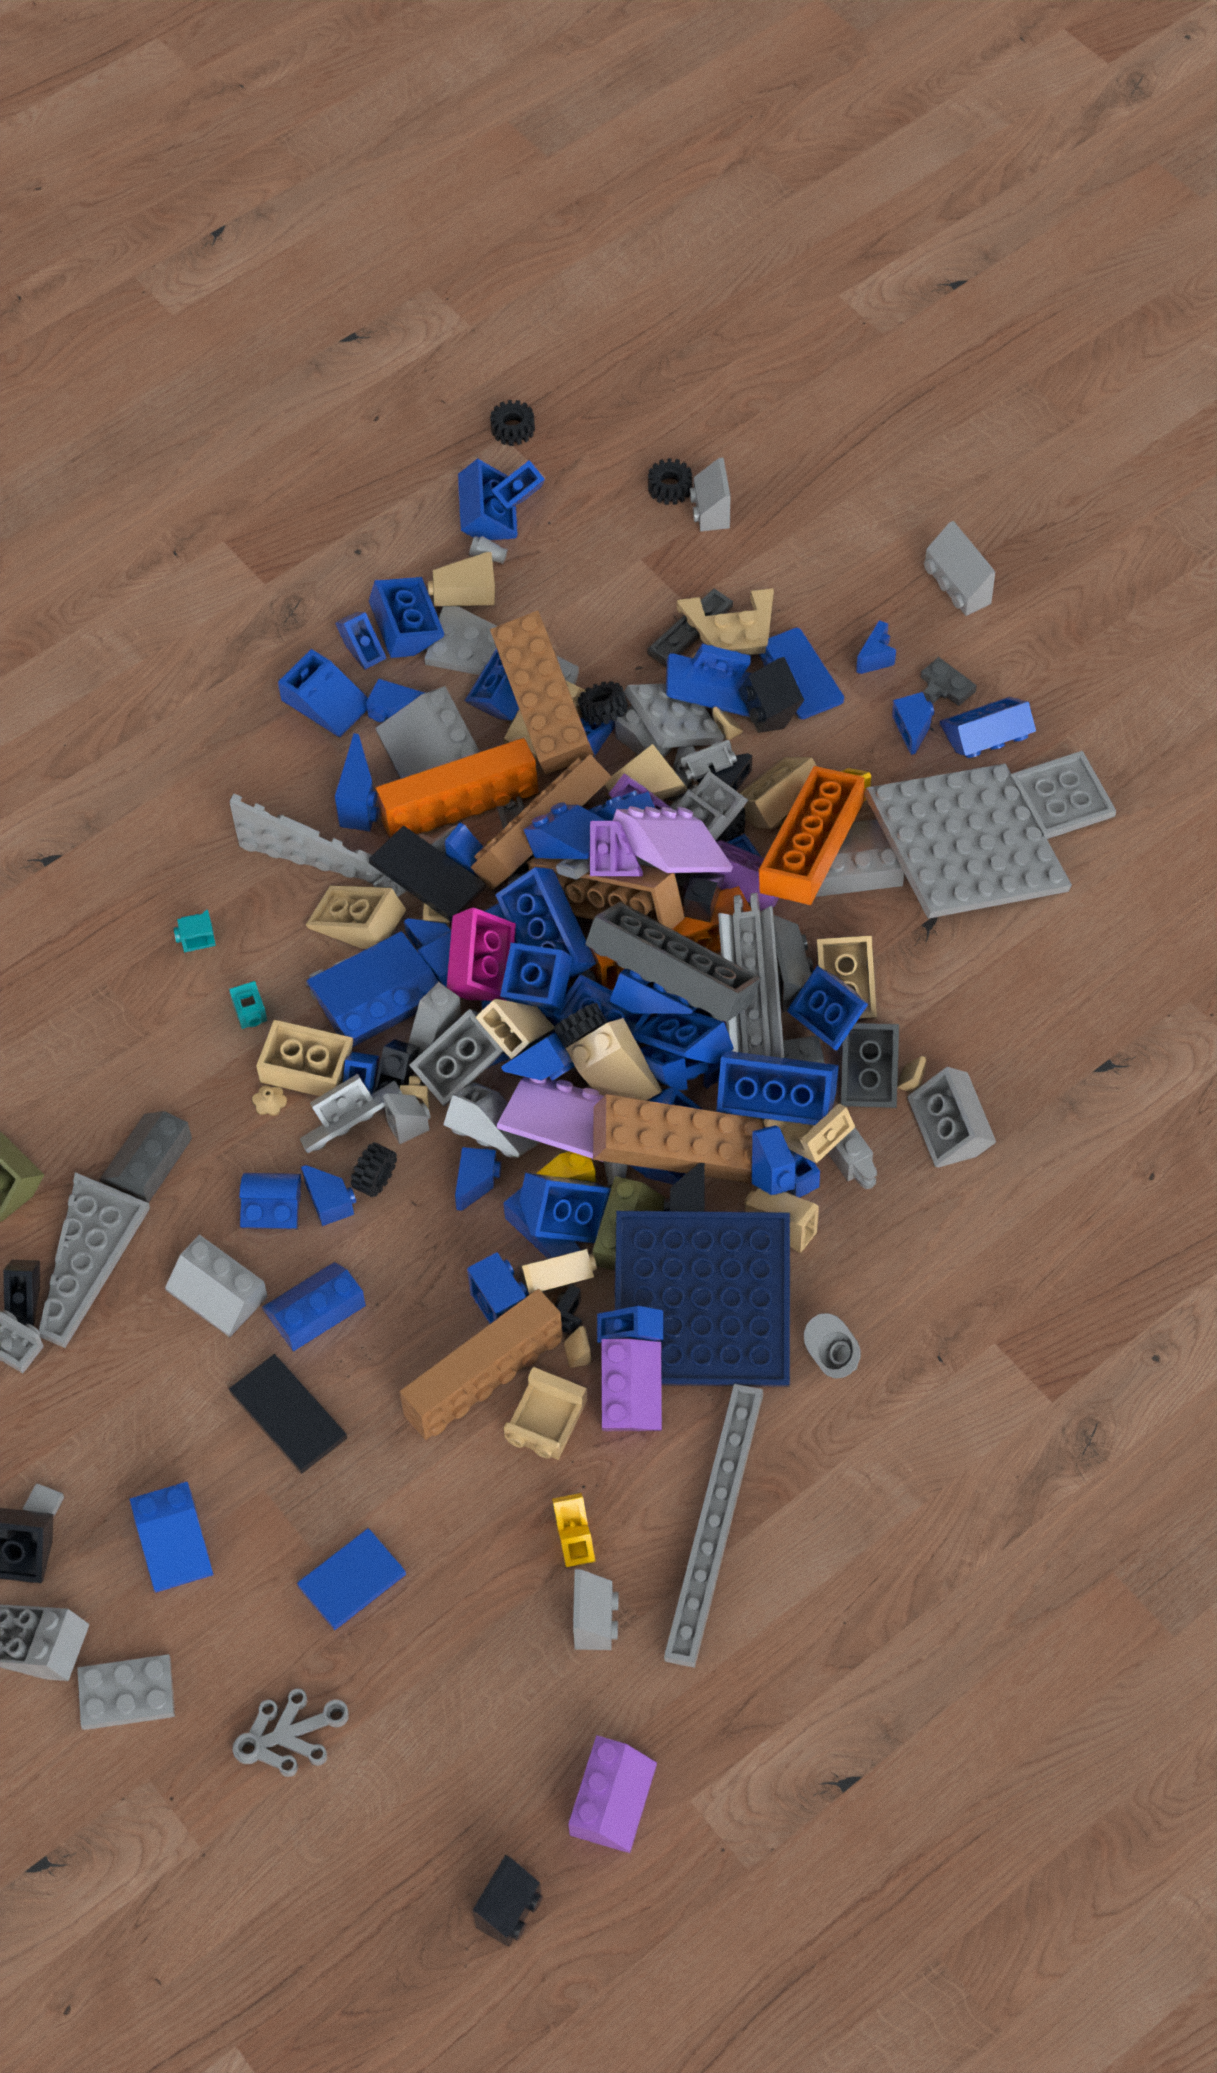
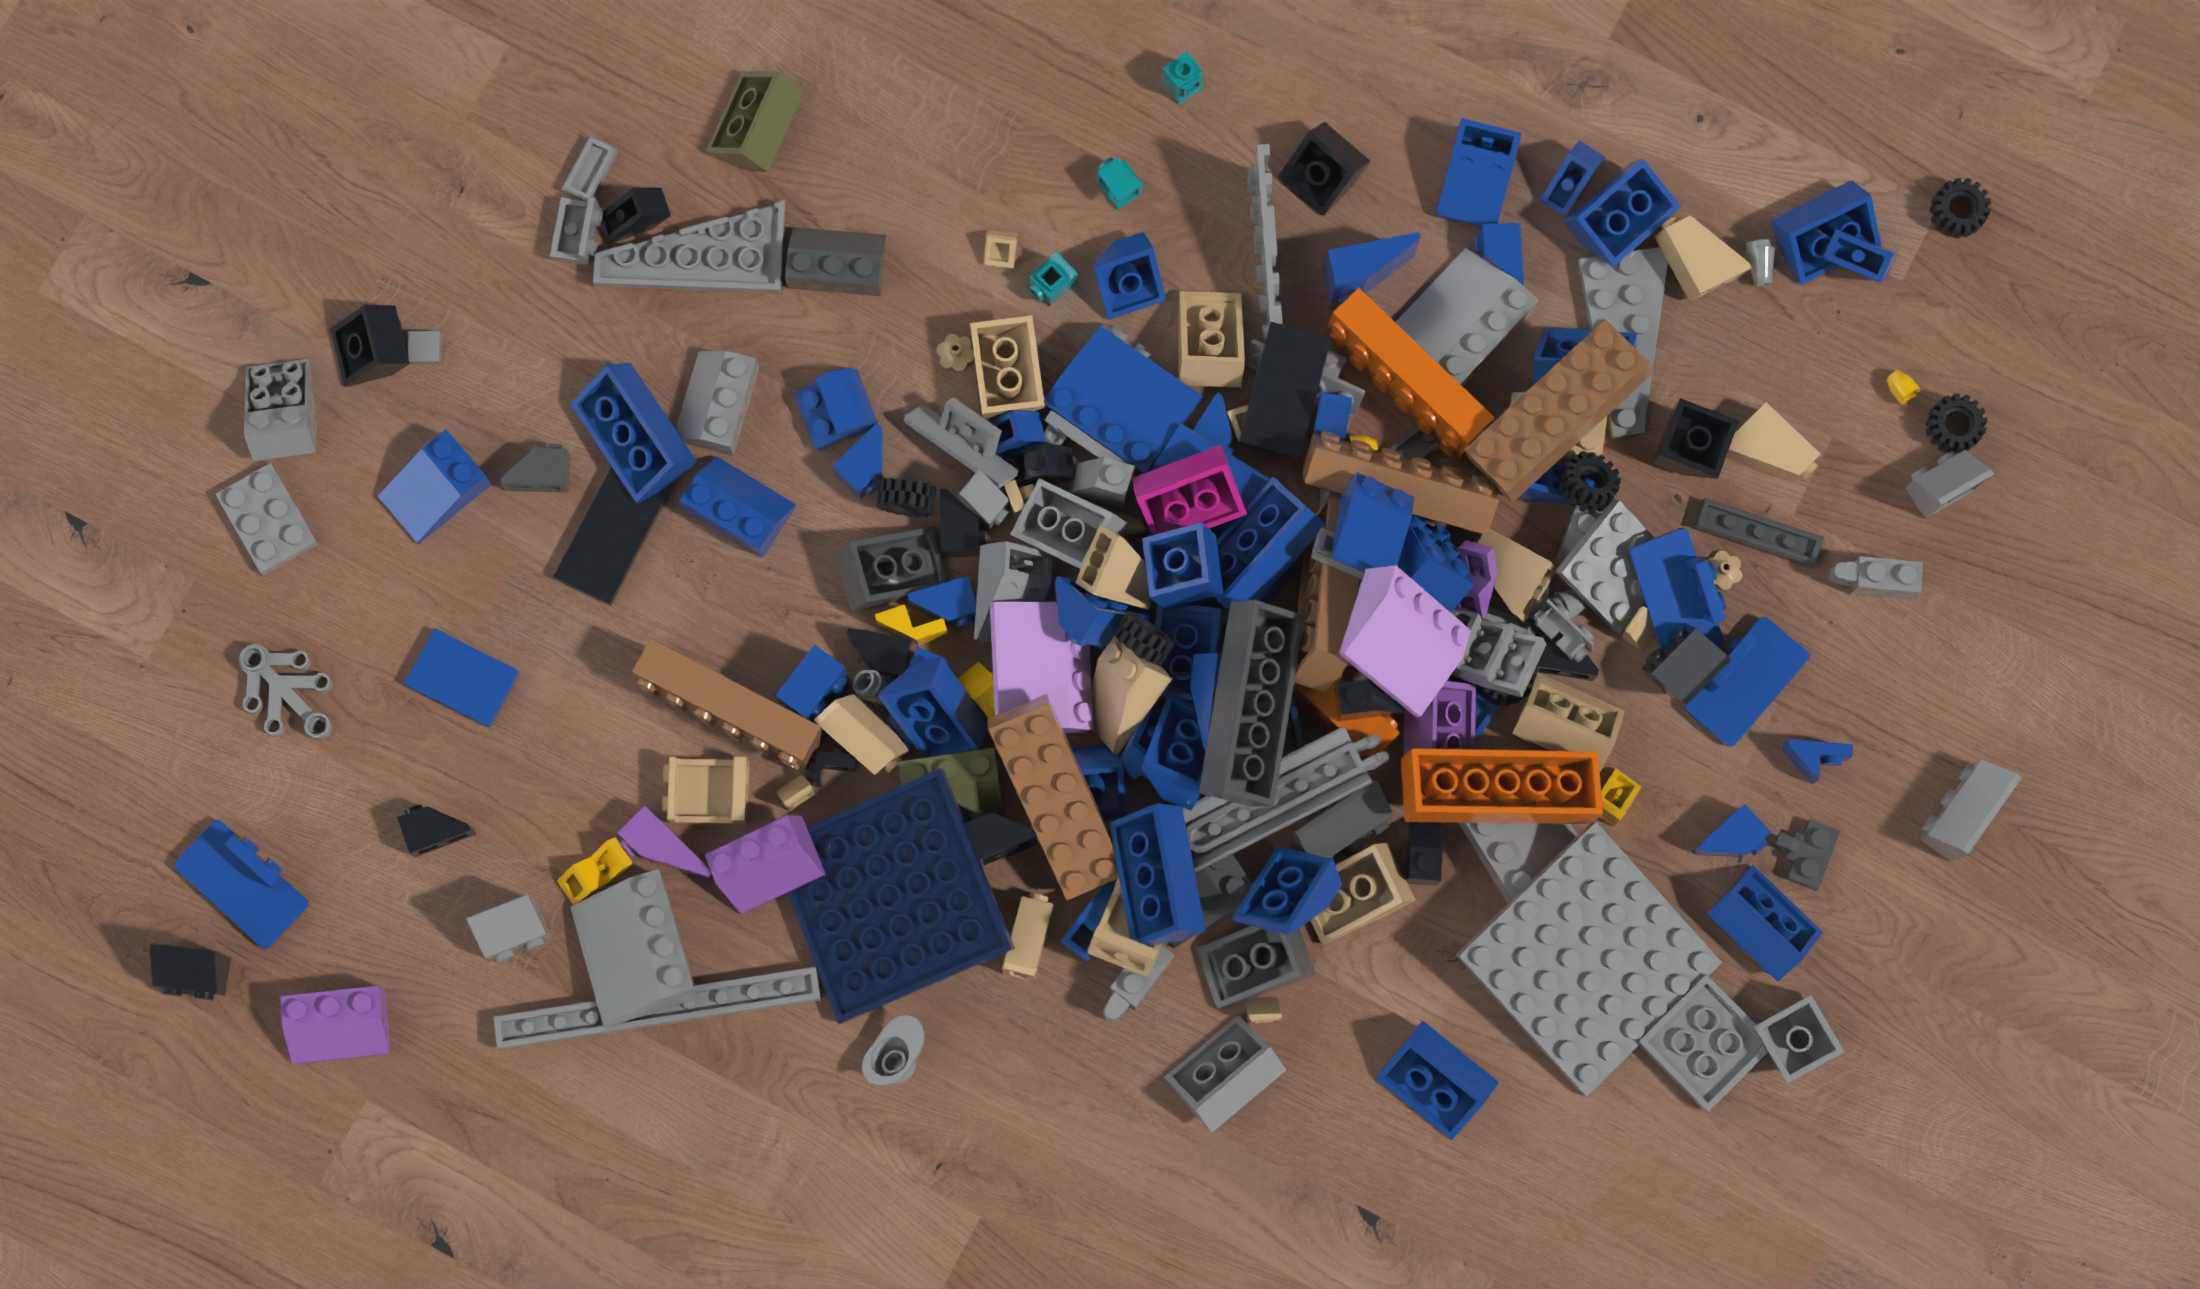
camera: 60 degrees right, 20 degrees up
medium lavender wing [590,821,643,876] -> none
blue slope [597,1306,663,1343] -> none
tan wing [677,588,774,655] -> none
blue slope [752,1125,795,1195] -> none
none -> blue bracket [175,820,309,949]
none -> black slope [397,804,476,858]
none -> dark grey slope [501,443,570,493]
none -> blue slope [570,363,697,503]
none -> light grey slope [570,869,698,1028]
none -> medium lavender slope [617,806,714,881]
none -> dark grey slope [834,527,948,612]
none -> black slope [847,628,912,684]
none -> light grey cone [853,670,888,708]
none -> yellow slope [874,604,948,646]
none -> black slope [940,489,986,557]
none -> tan slope [983,230,1018,268]
none -> light grey hinge [1044,410,1132,465]
none -> blue slope [1093,232,1167,320]
none -> teal window [1161,51,1204,104]
none -> black slope [1278,122,1371,216]
none -> blue slope [1375,1020,1499,1140]
none -> black slope [1405,822,1443,886]
none -> black slope [1652,398,1739,479]
none -> tan slope [1726,402,1821,483]
none -> light grey slope [1754,995,1846,1084]
none -> light grey hinge [1828,556,1923,601]
none -> yellow hose [1886,370,1920,404]

